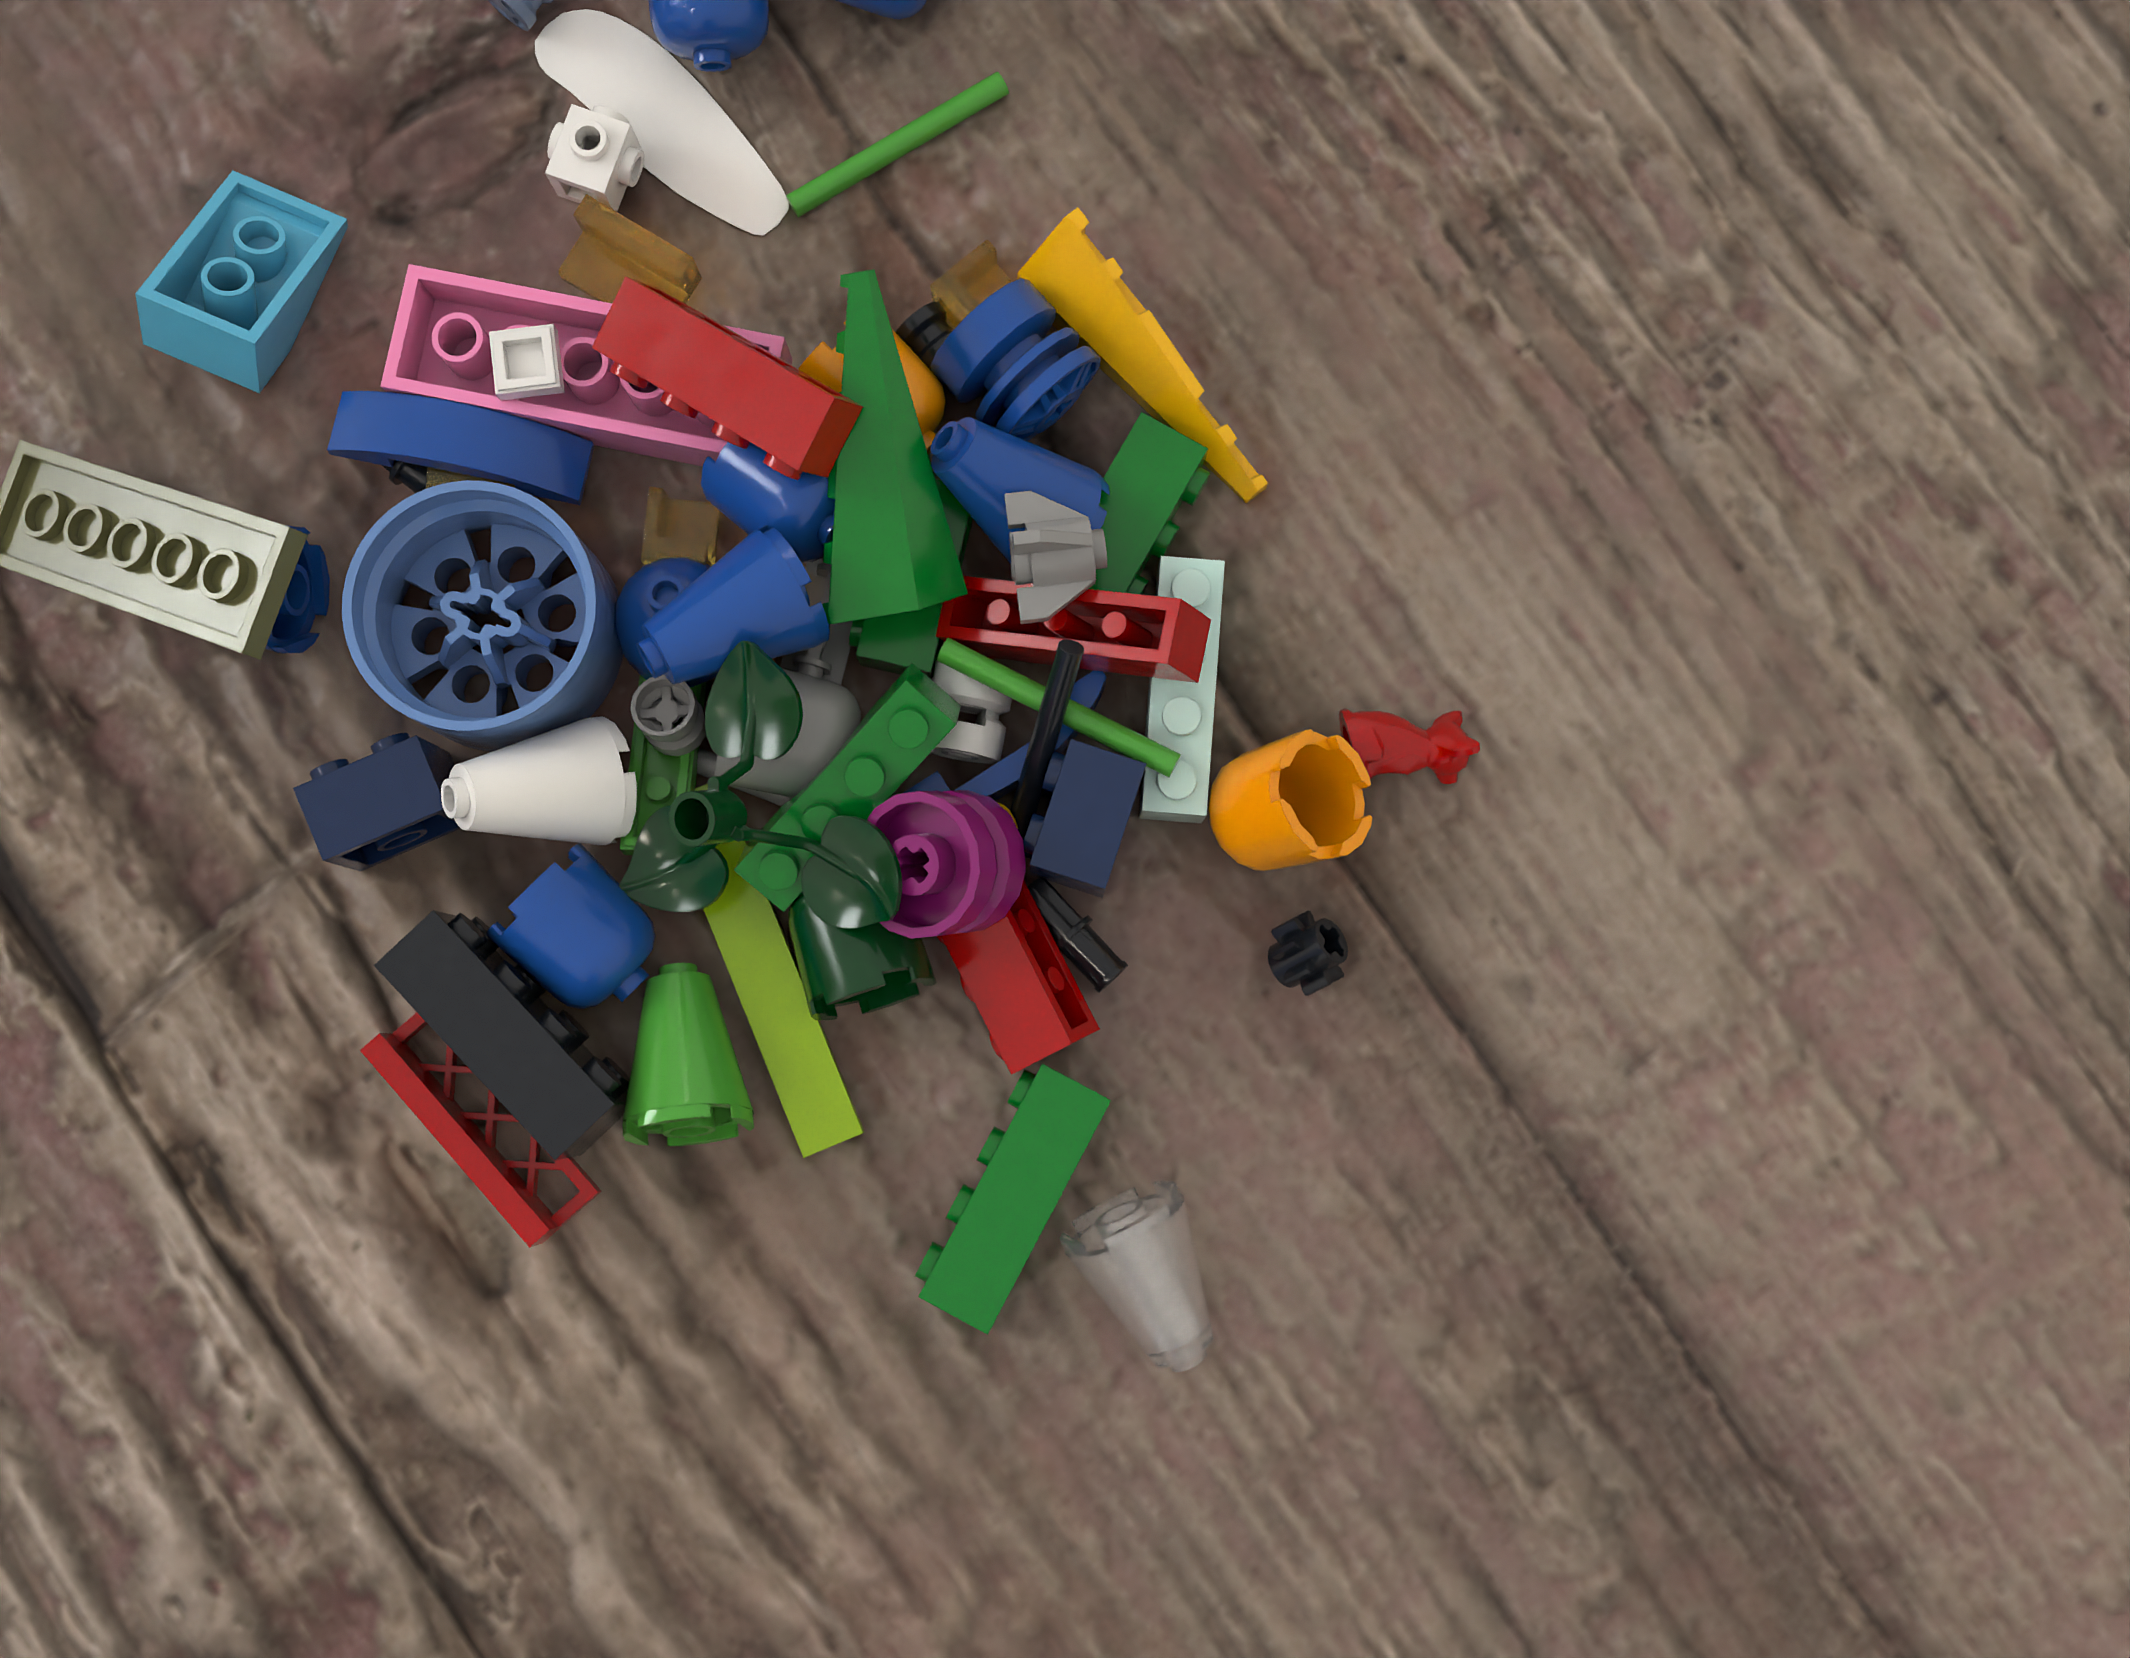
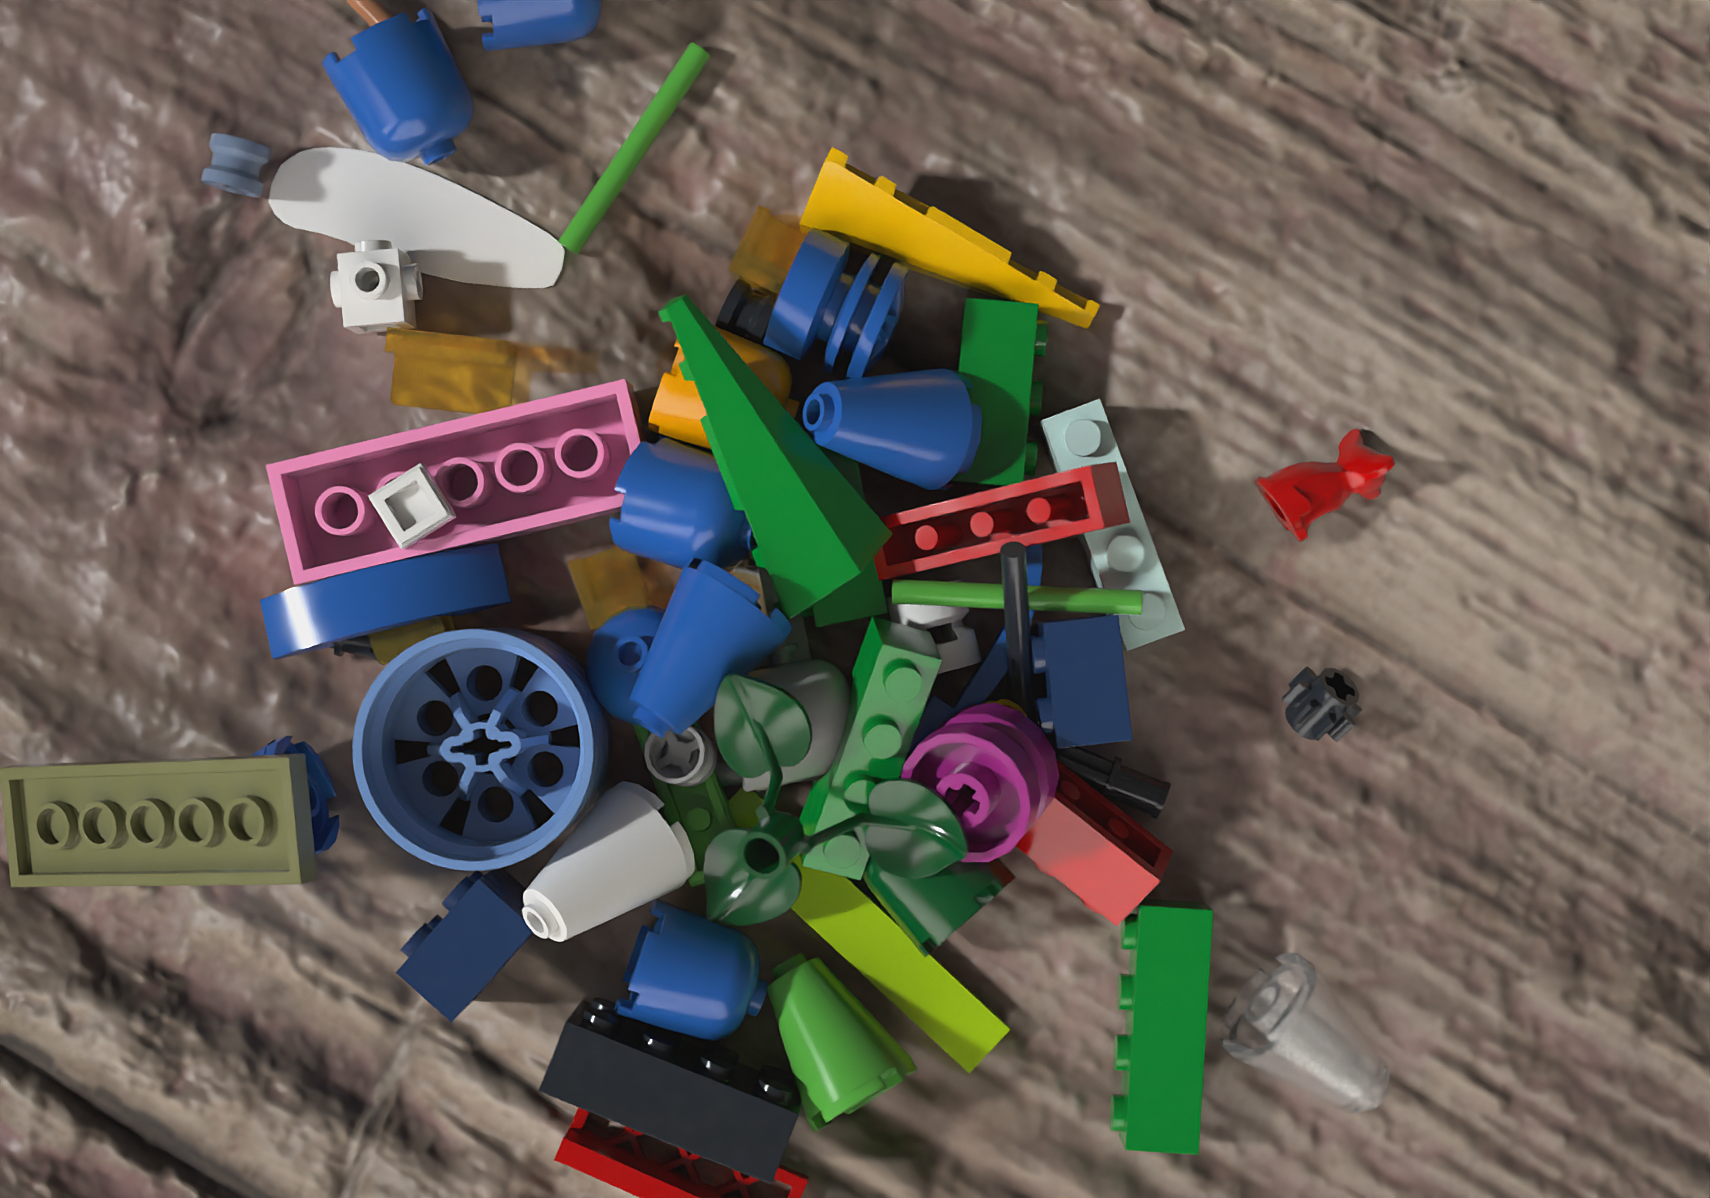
camera: 20 degrees left, 5 degrees up
medium azure slope [135,170,348,394] -> none
red brick [592,276,863,480] -> none
light grey brick [1004,491,1107,624] -> none
light orange cylinder [1208,729,1372,871] -> none

